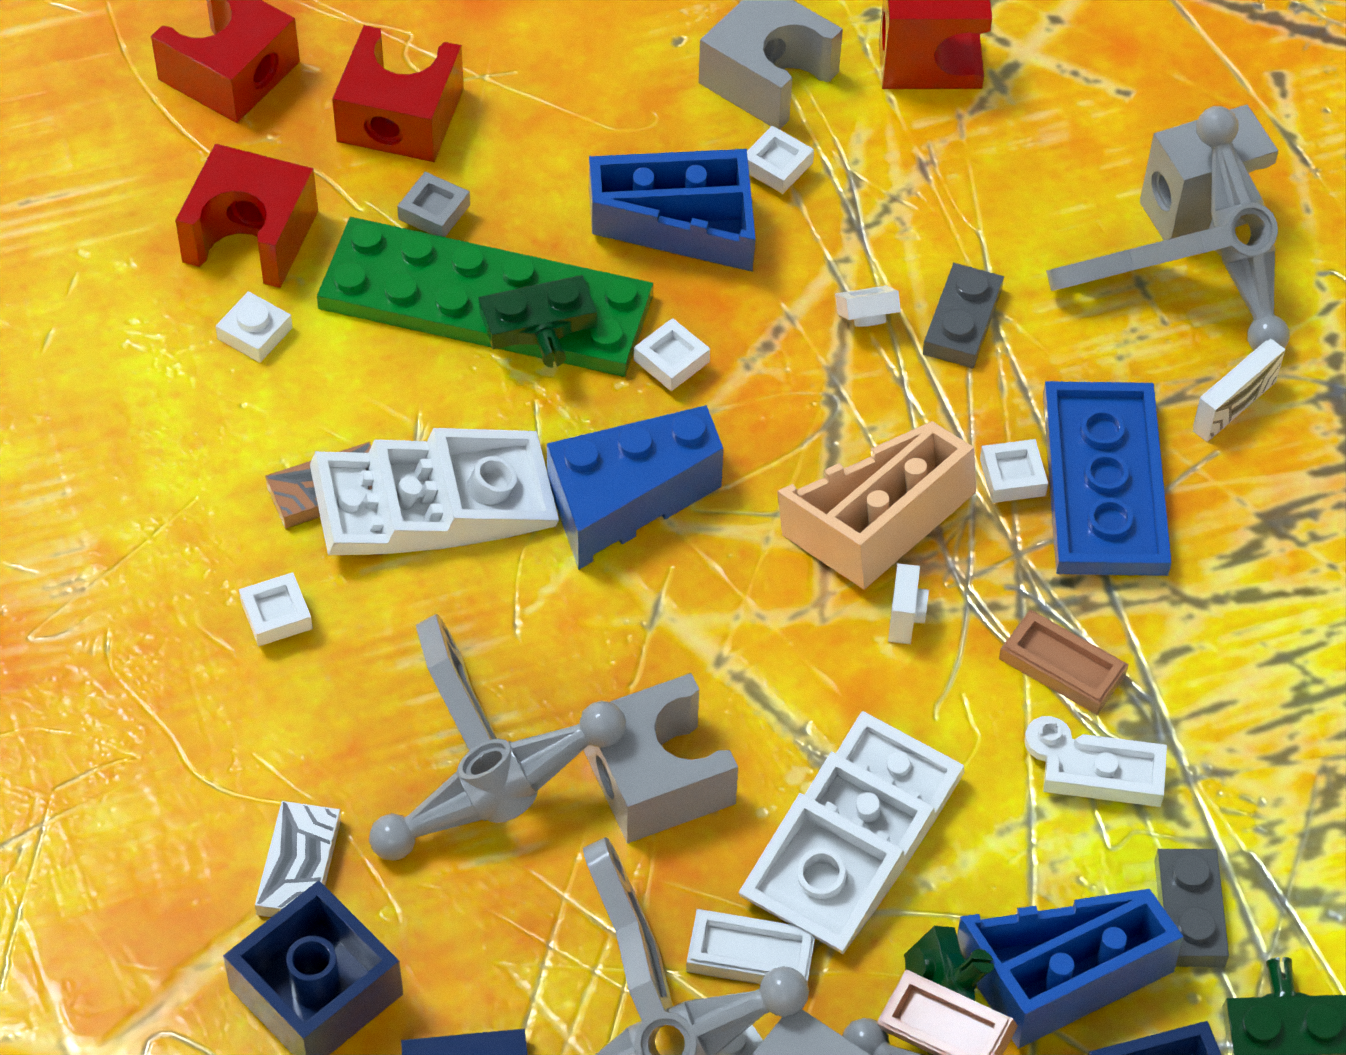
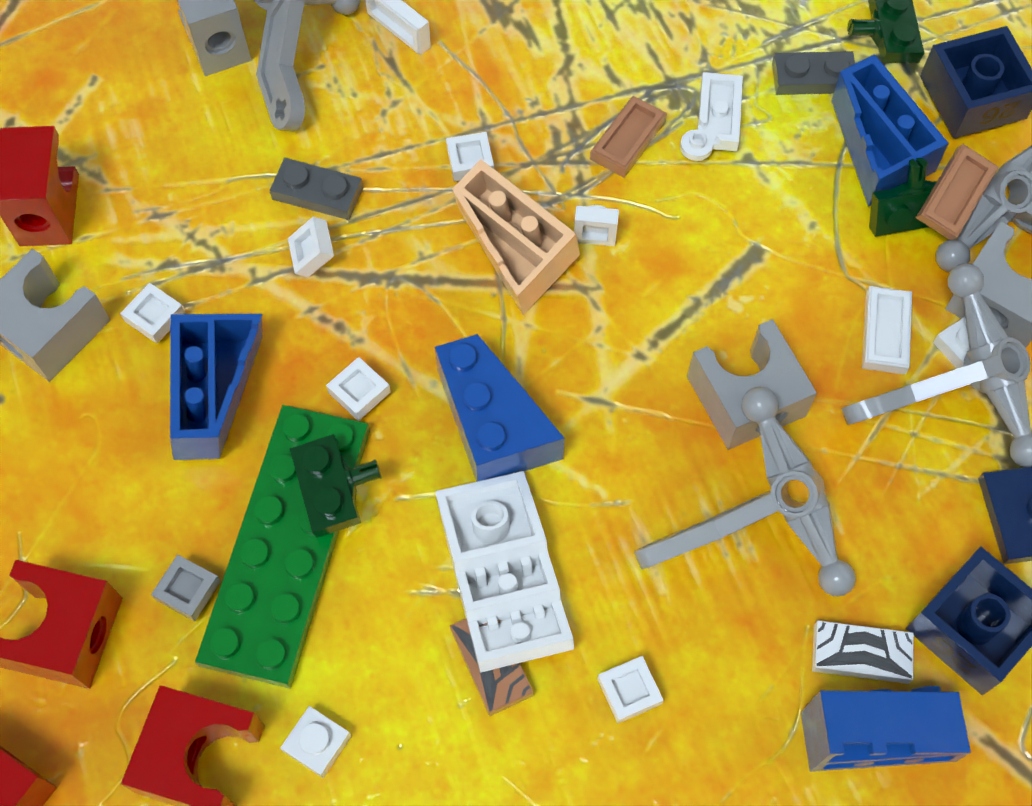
camera: 90 degrees left, 10 degrees up
white slope [738,711,964,954] -> none
blue plate [1043,381,1171,576] -> none
none -> blue wedge [801,686,971,772]

